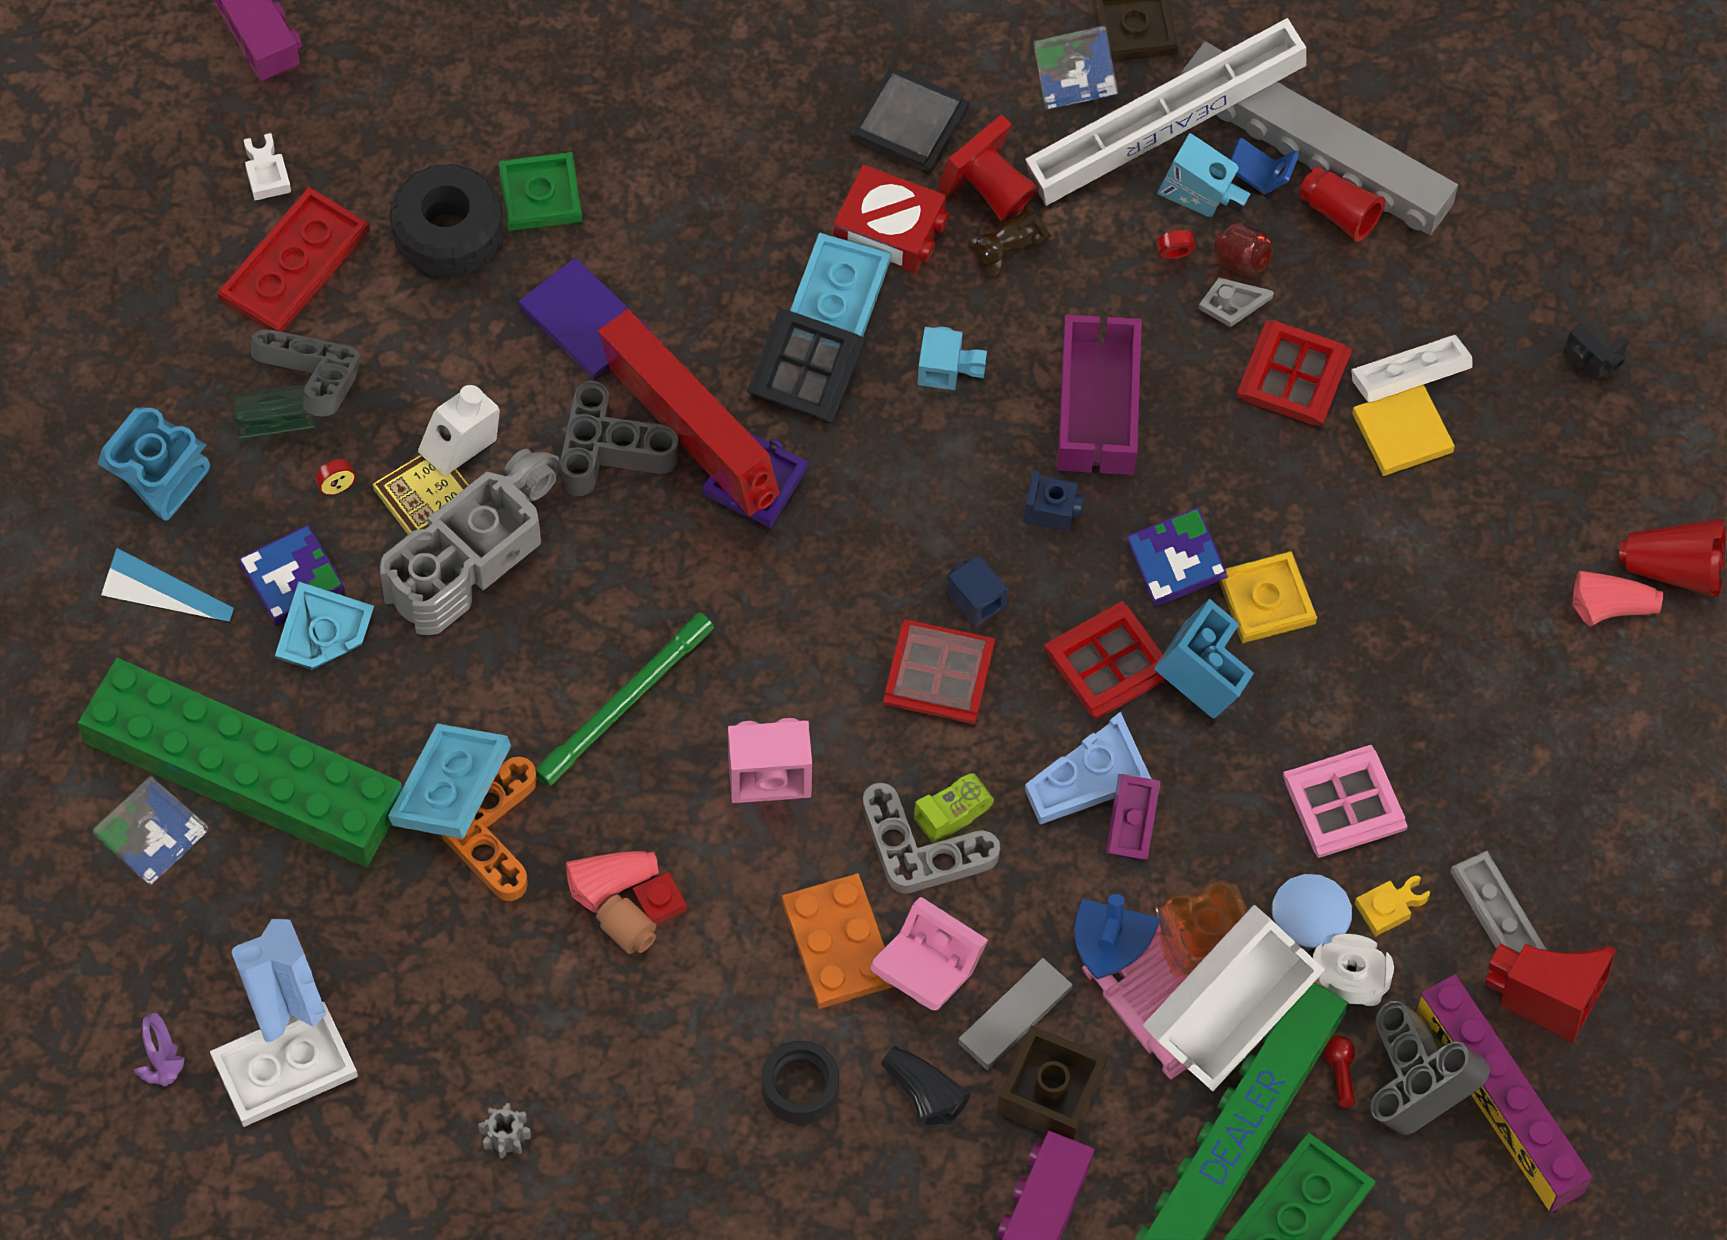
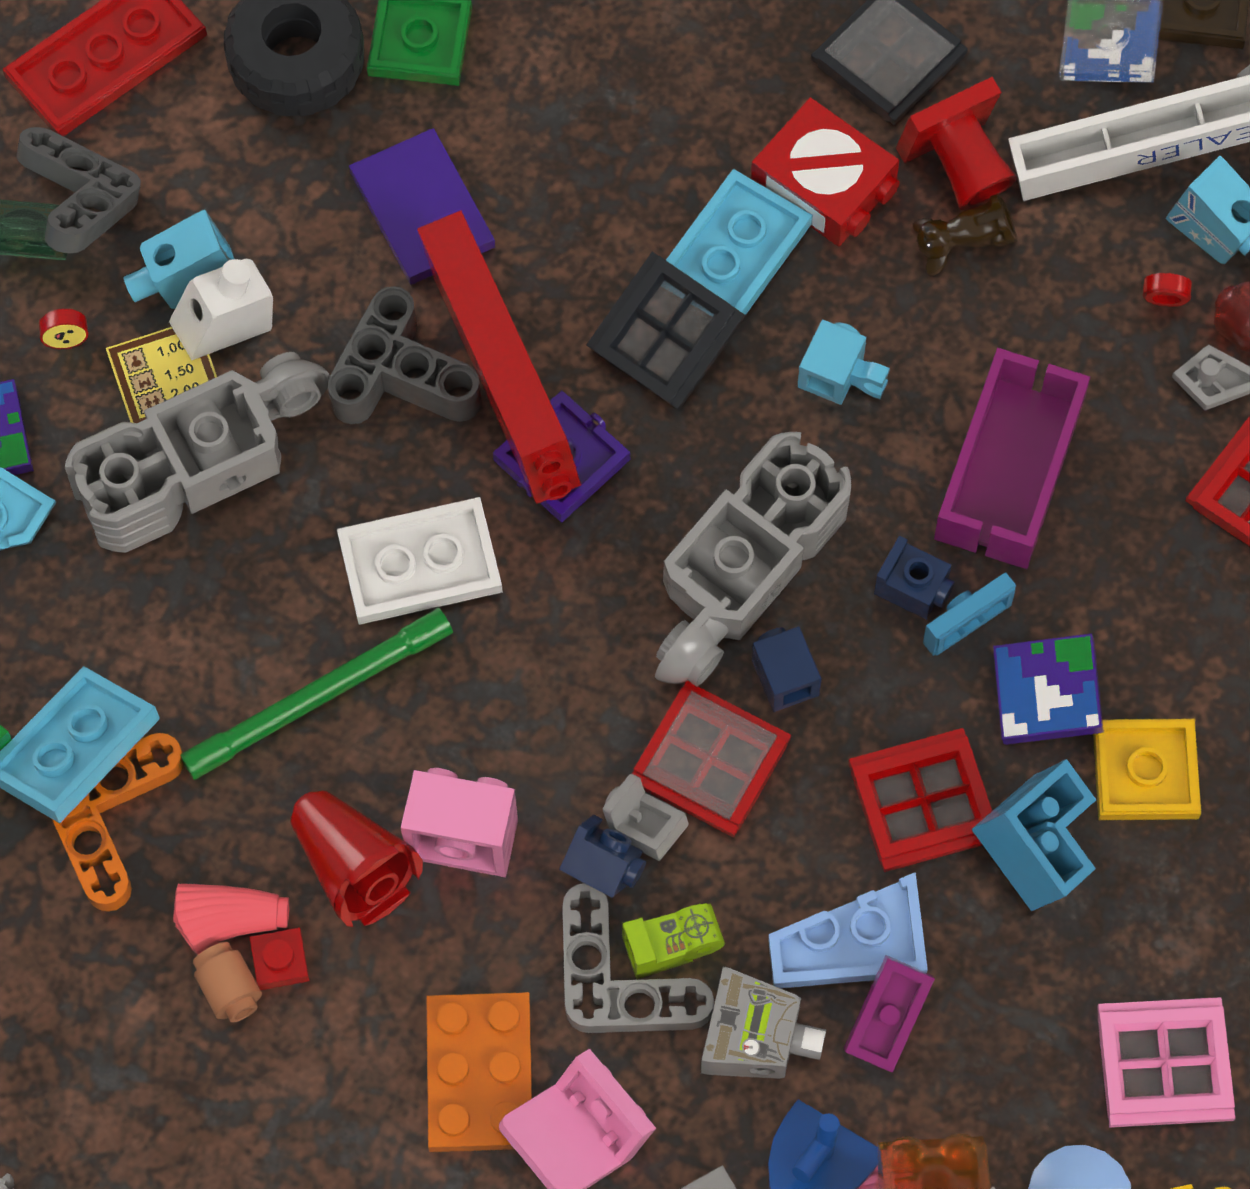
camera: 20 degrees right, 5 degrees up
none -> medium azure torso [123,209,235,309]
none -> red cone [290,790,423,927]
none -> white plate [337,497,503,625]
none -> dark blue brick [559,815,646,898]
none -> light grey bracket [603,774,689,861]
none -> light grey brick [655,432,851,687]
none -> light grey torso [701,967,826,1079]
none -> dark azure plate [923,572,1016,656]

